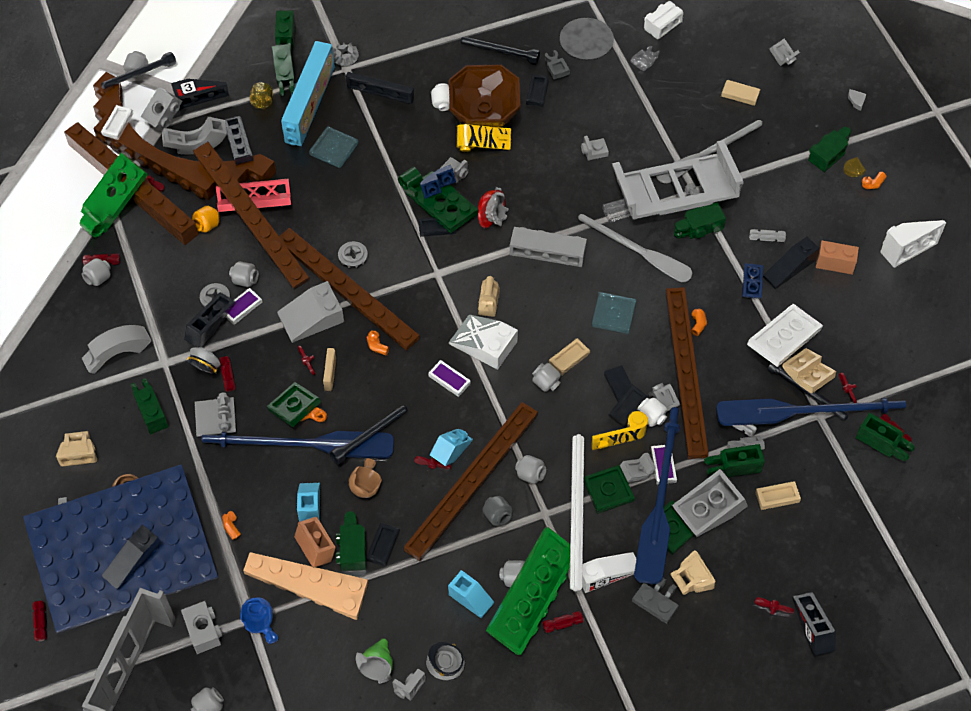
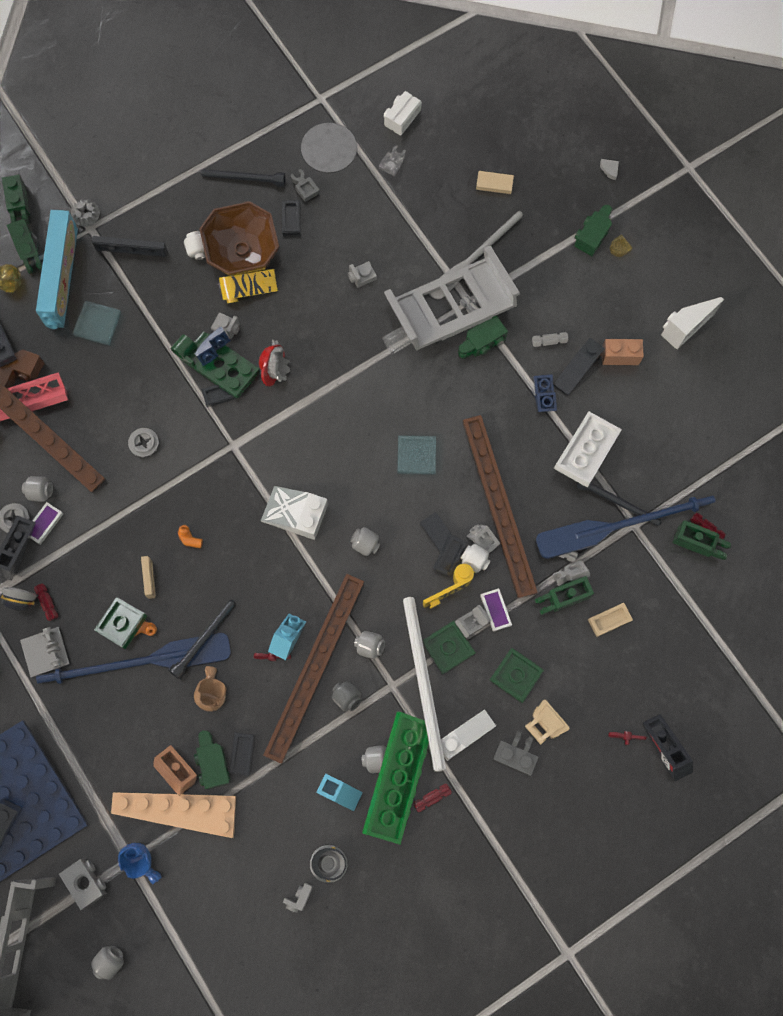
camera: 15 degrees left, 15 degrees up
orange arm [222,511,241,540] -> none
light grey slope [277,281,344,343] -> none
reddish brown plate [279,228,420,351] -> none
dark red piece [297,346,316,375] -> none
medium azure slope [297,483,320,522] -> none
light grey hat [356,639,393,684] -> none
tile [428,360,471,397] -> none
tan piece [478,276,500,317] -> none
light grey brick [510,227,587,267] -> none
tan tile [549,338,590,376] -> none
light grey piece [578,214,692,282] -> none
dark blue piece [634,407,680,584] -> none
light grey slope [672,469,748,537] -> none
orange arm [691,309,707,336] -> none
light grey bracket [769,38,800,66] -> none
tan slope [782,348,836,393] -> none
dark red piece [839,372,857,403] -> none
orange arm [862,172,887,189] -> none

